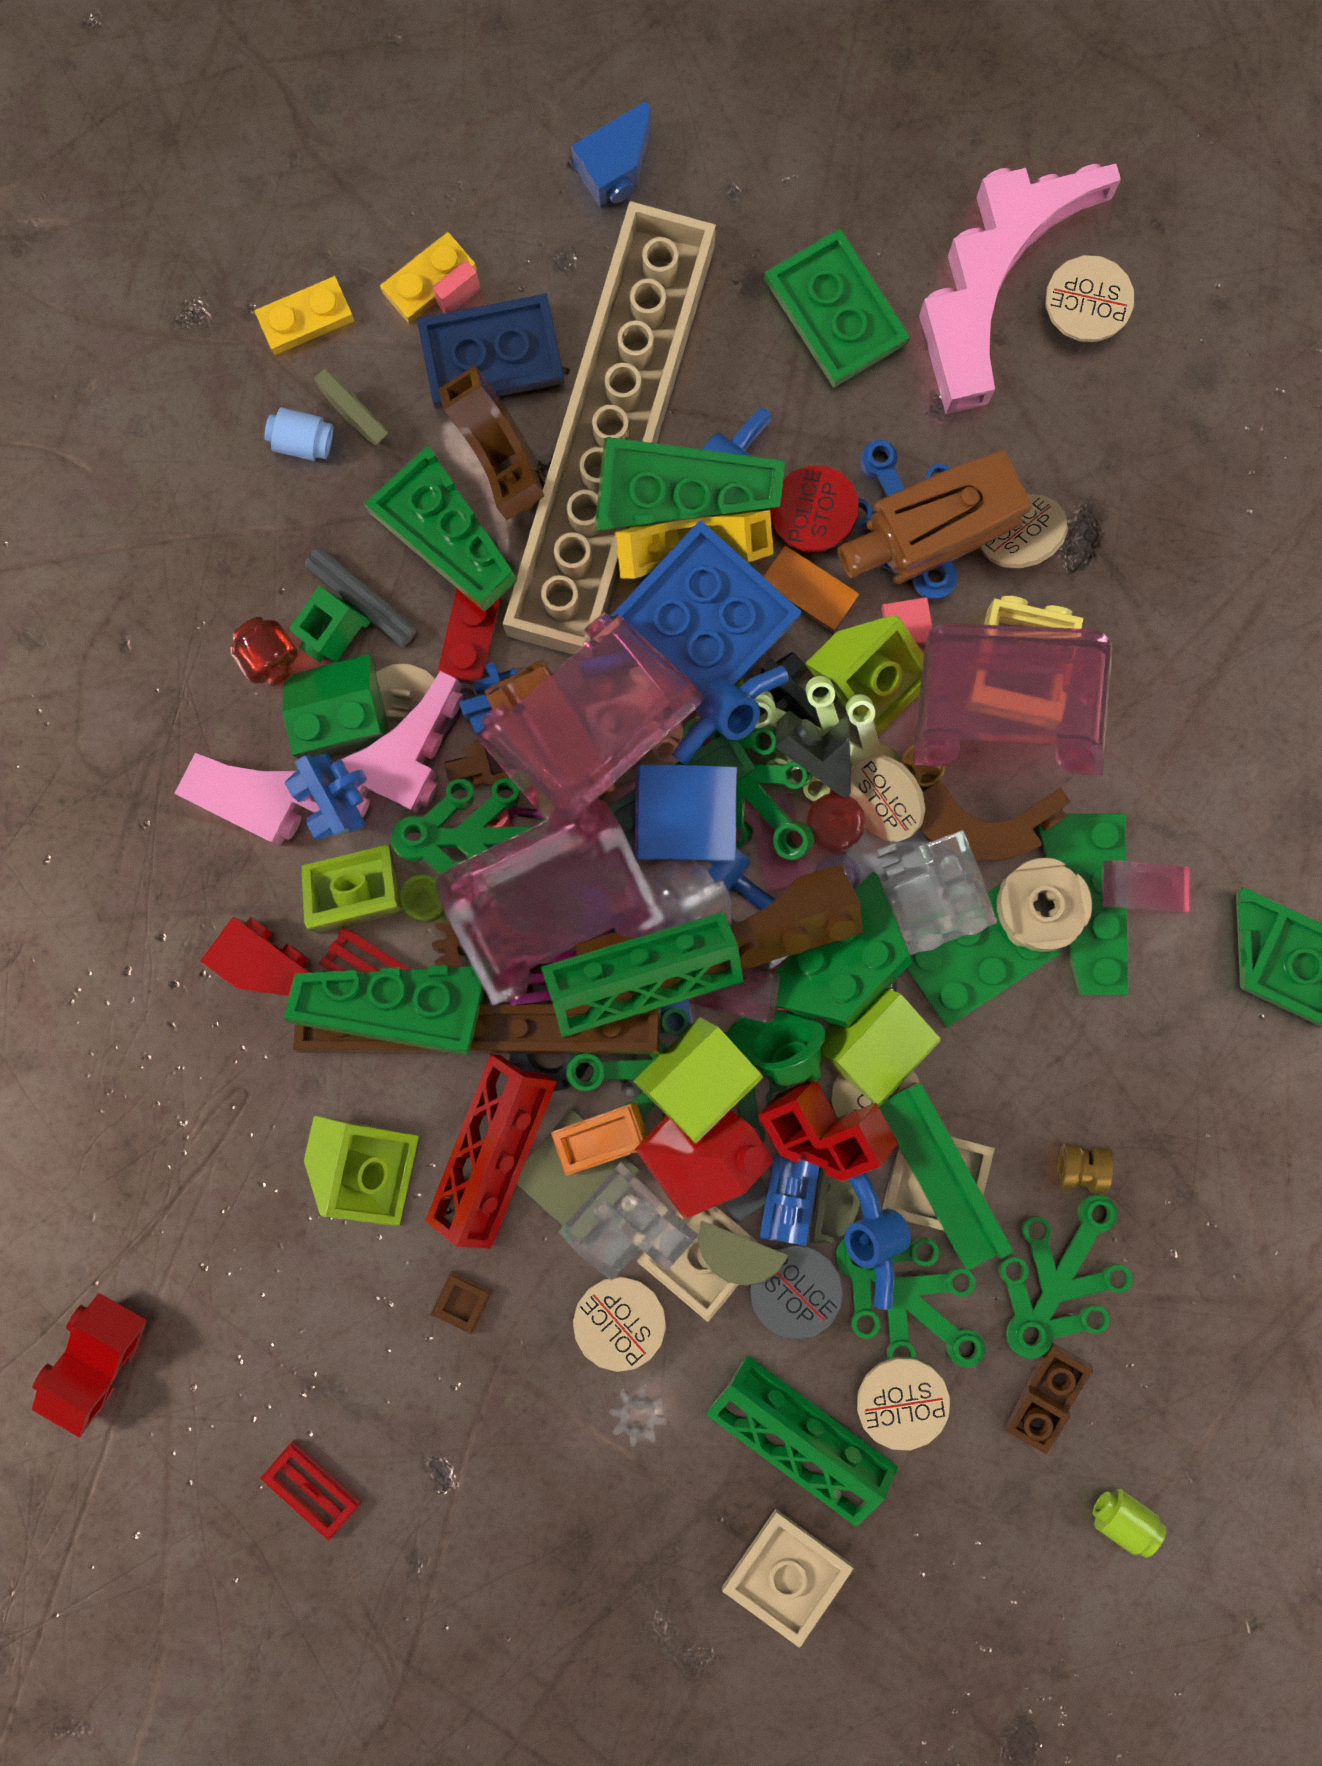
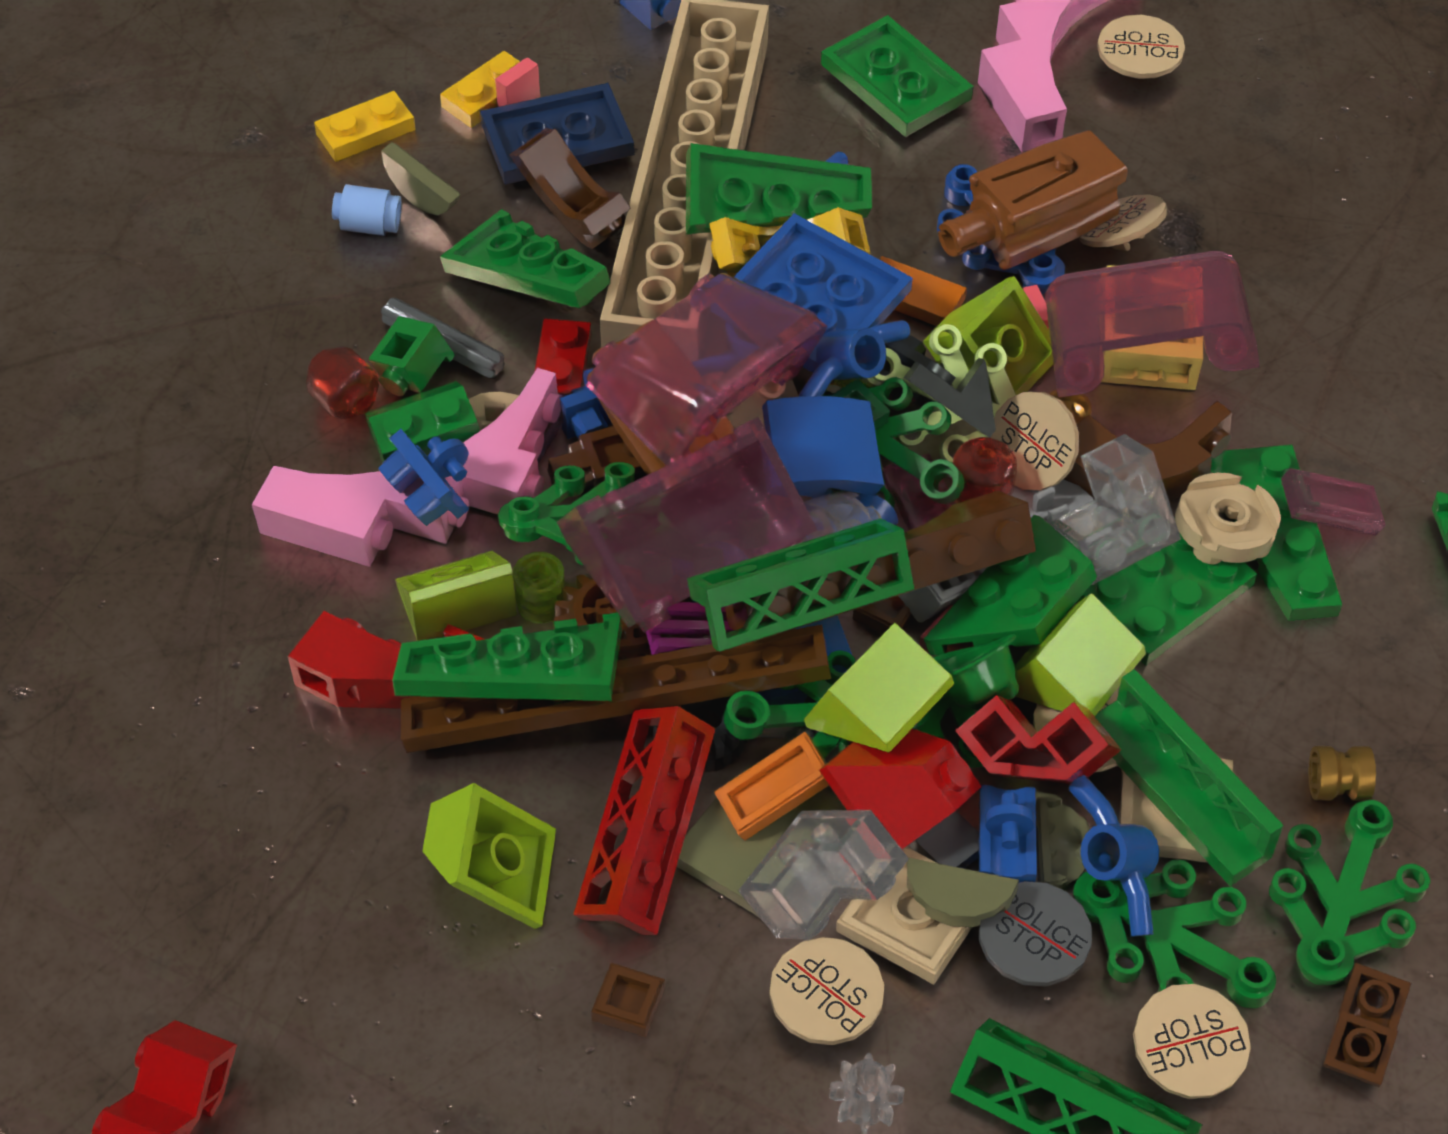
camera: 10 degrees left, 30 degrees down
clear pink tile [689,968,780,1023] -> none
red piece [770,466,859,552] -> none

